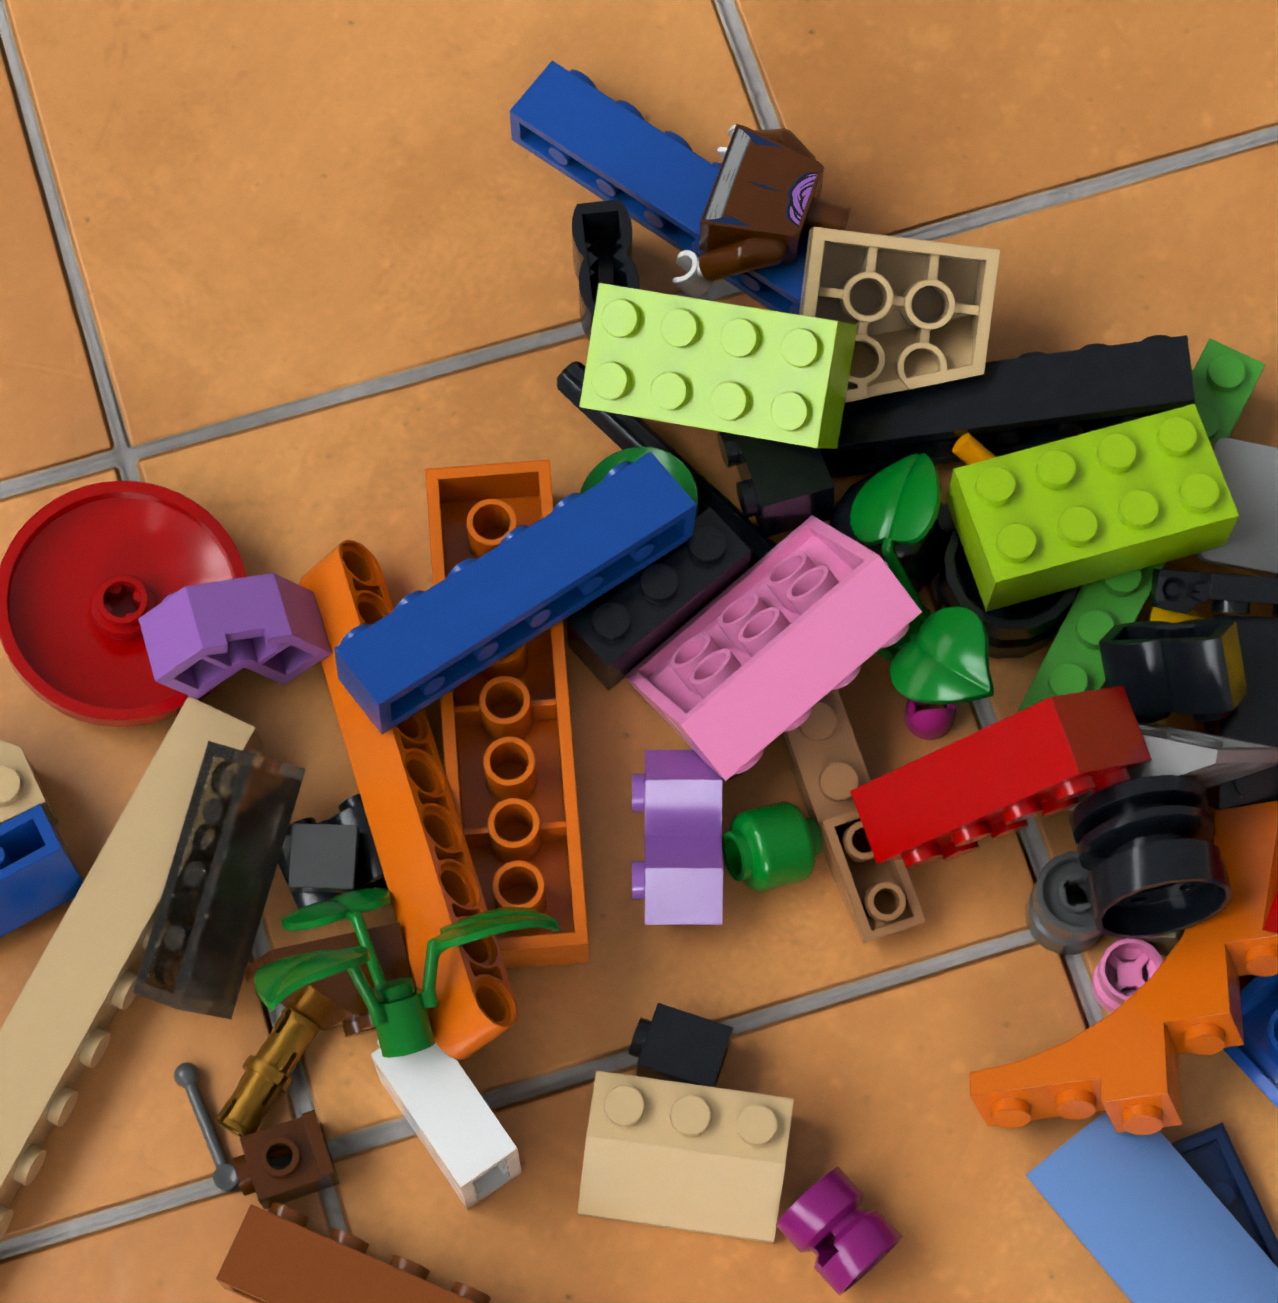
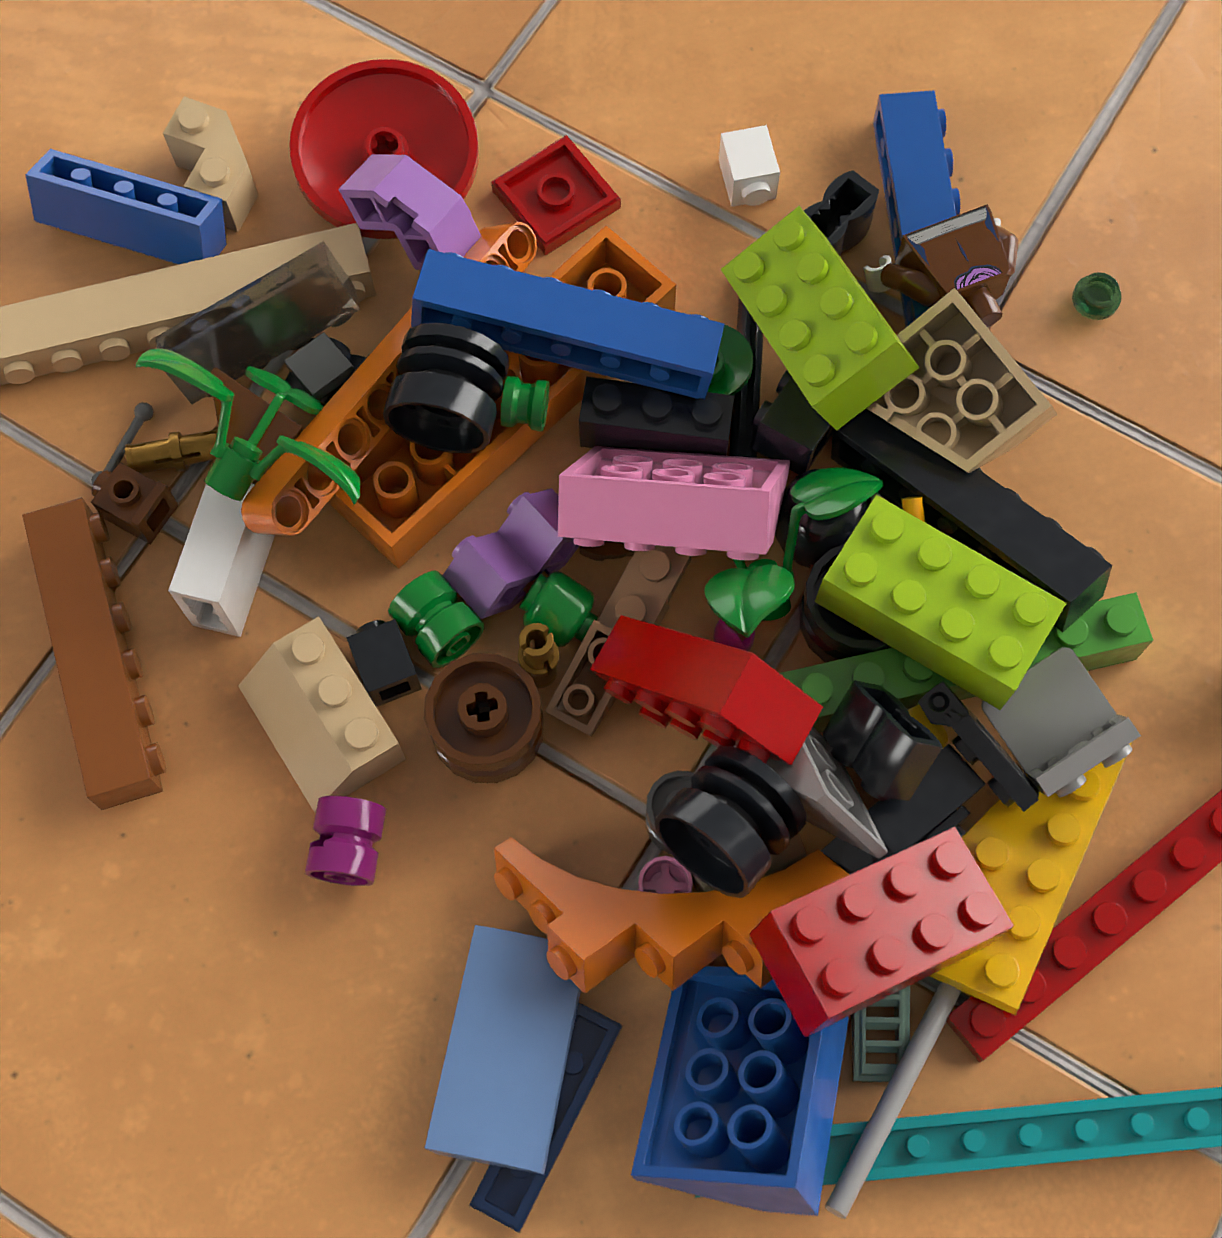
camera: 50 degrees right, 0 degrees up
none -> black wheel [383,323,509,453]
none -> green wheel [388,570,485,668]
none -> reddish brown wheel [424,653,544,783]
none -> red tile [491,135,621,256]
none -> green wheel [501,376,549,432]
none -> pearl gold pin [518,623,559,688]
none -> white brick [718,125,780,207]
none -> clear green plate [1072,272,1122,320]

